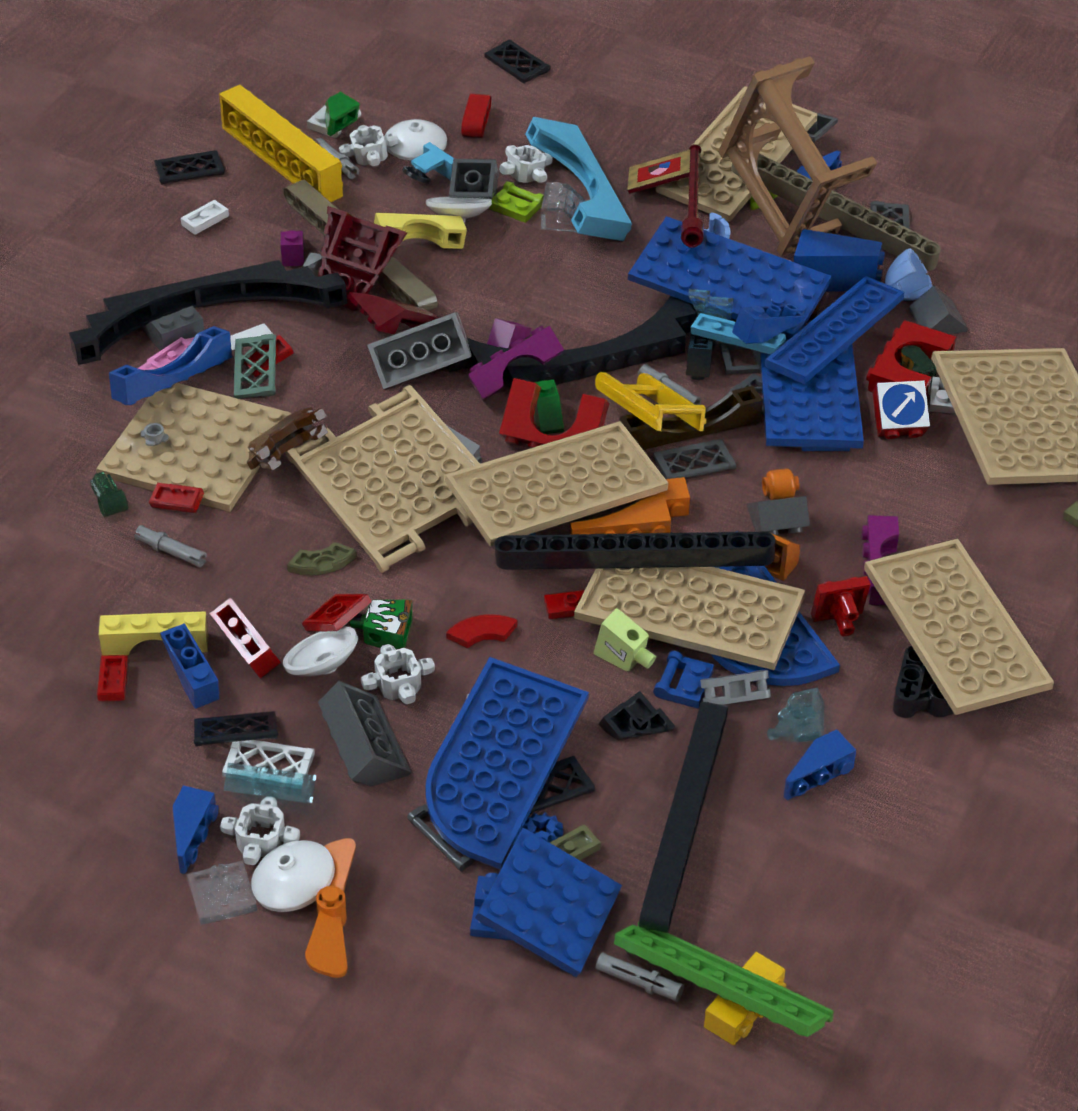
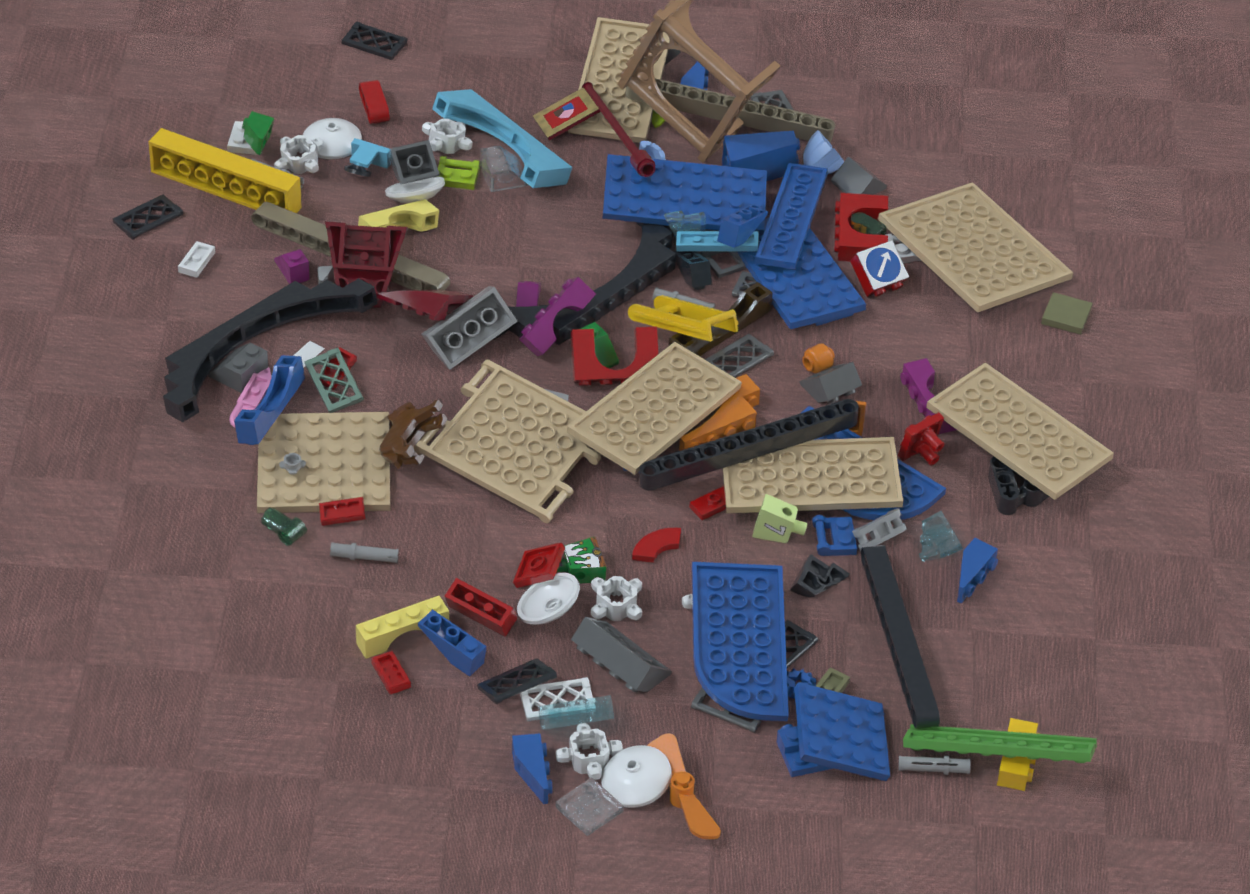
camera: 25 degrees left, 0 degrees up
olive tile [287,542,357,575] -> none

